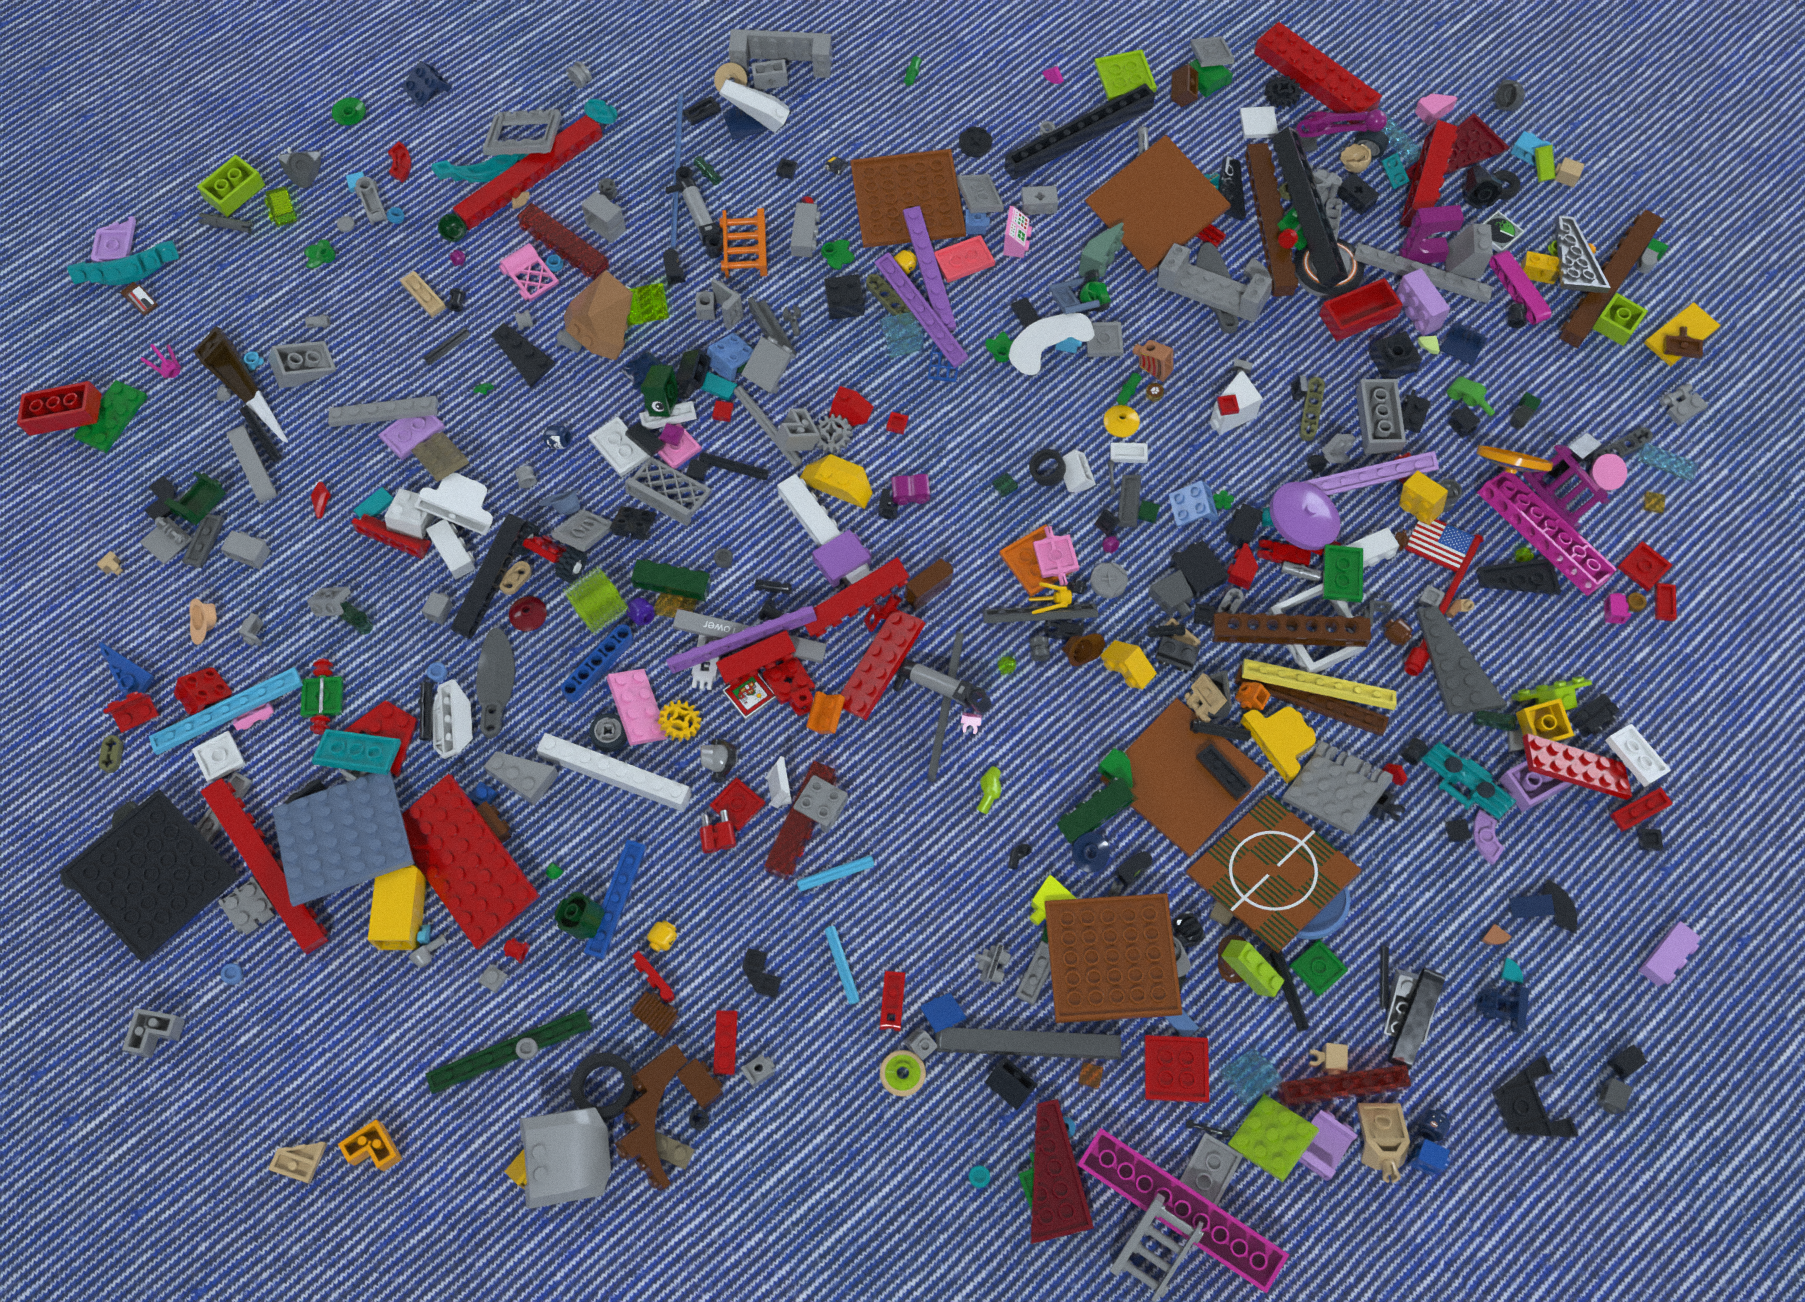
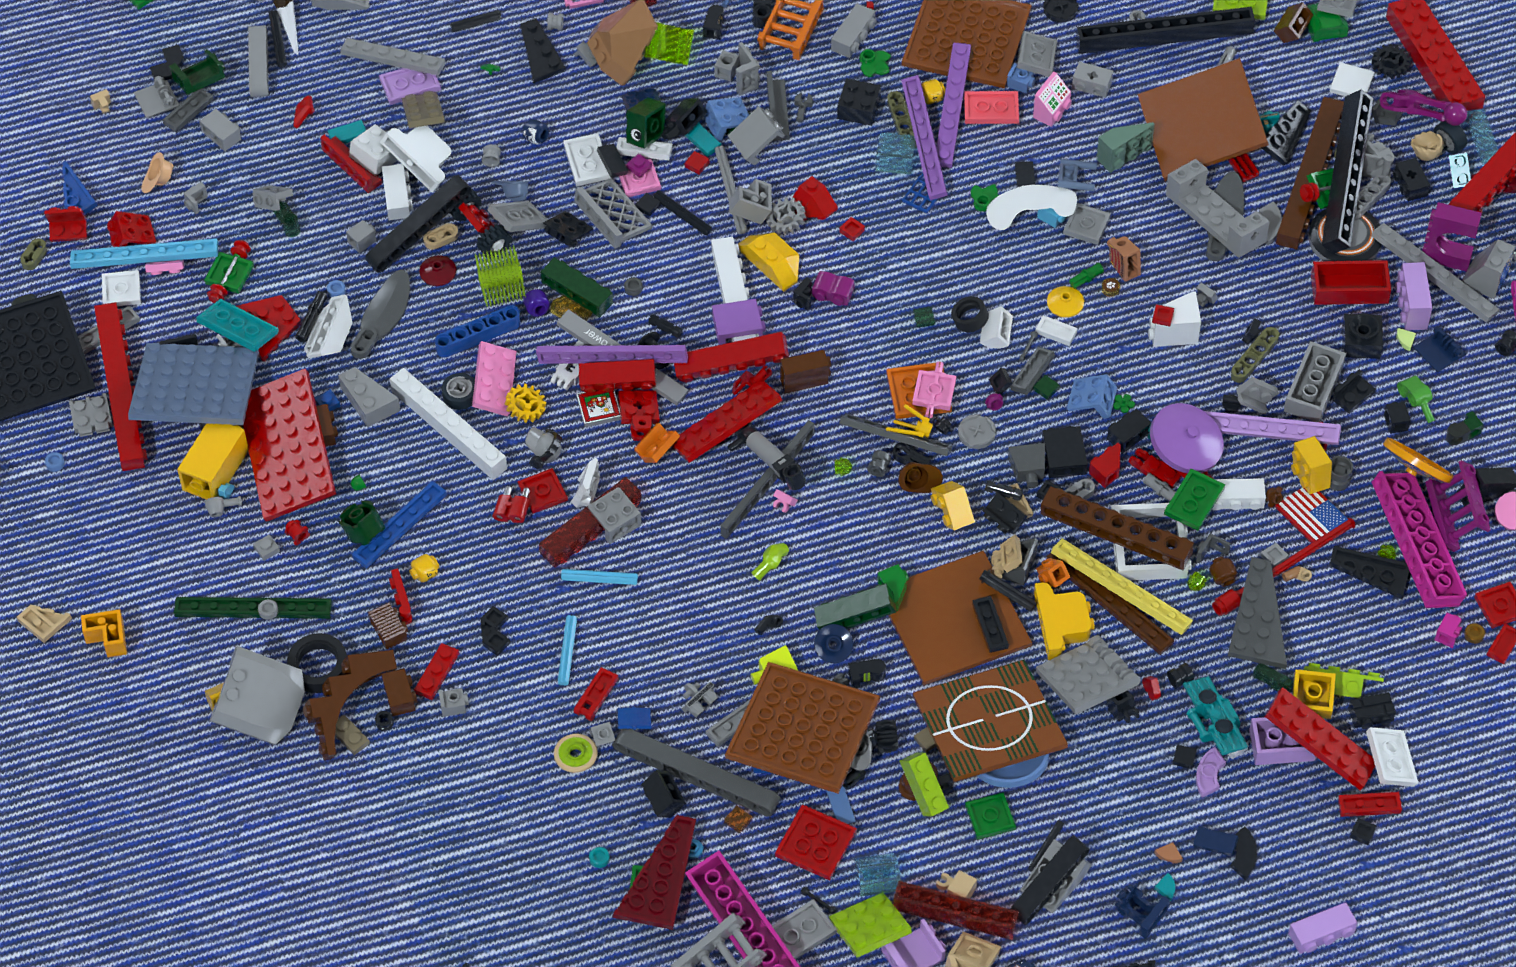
camera: 25 degrees right, 10 degrees down
green cap [1078,272,1111,313] -> none
black axle [1270,950,1309,1032] -> none
none -> clear neon green plate [1187,571,1207,591]

